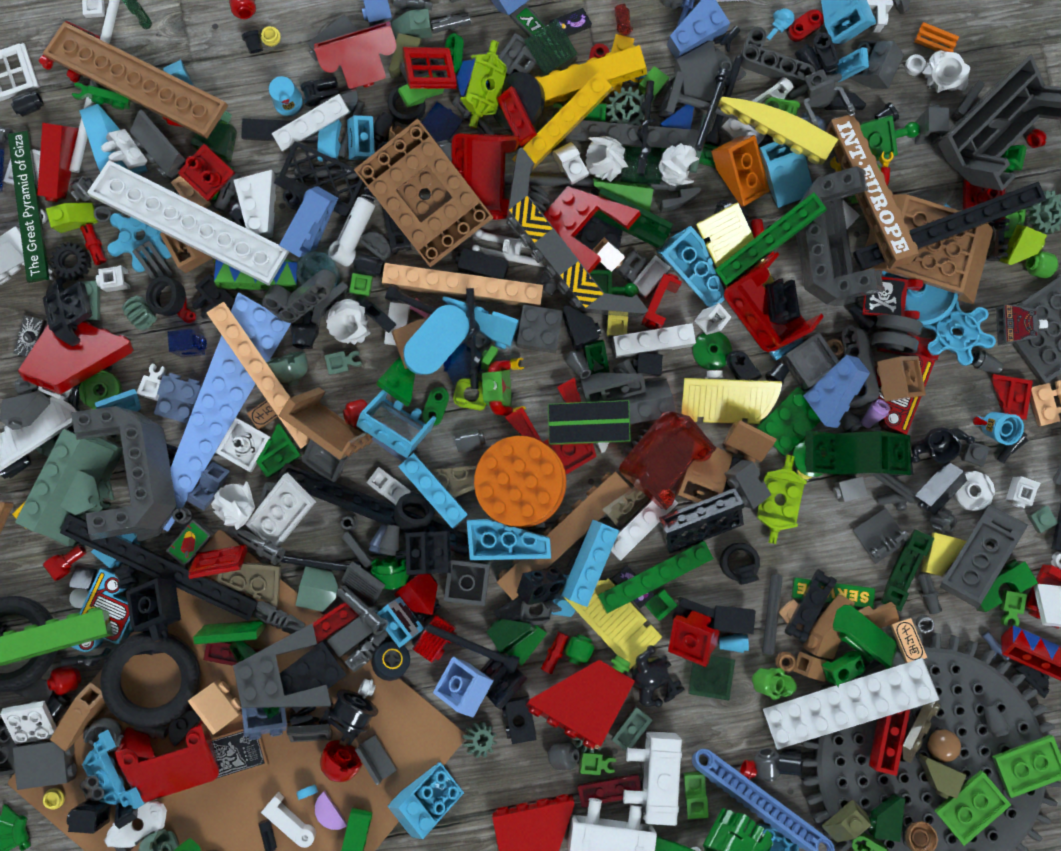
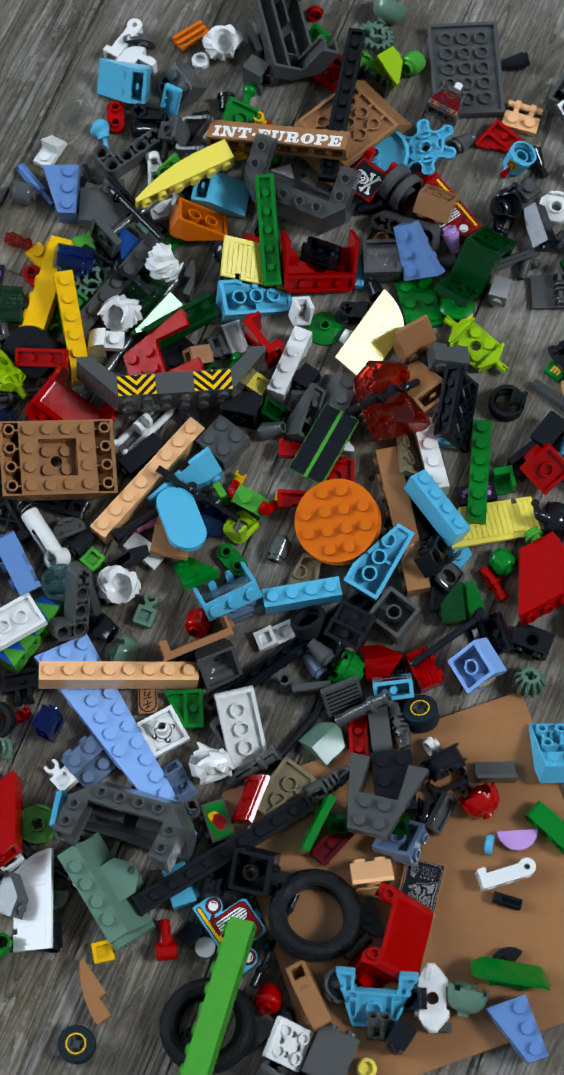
camera: 55 degrees left, 15 degrees down
none -> clear blue brick [52,243,95,276]
none -> black piece [345,378,420,416]

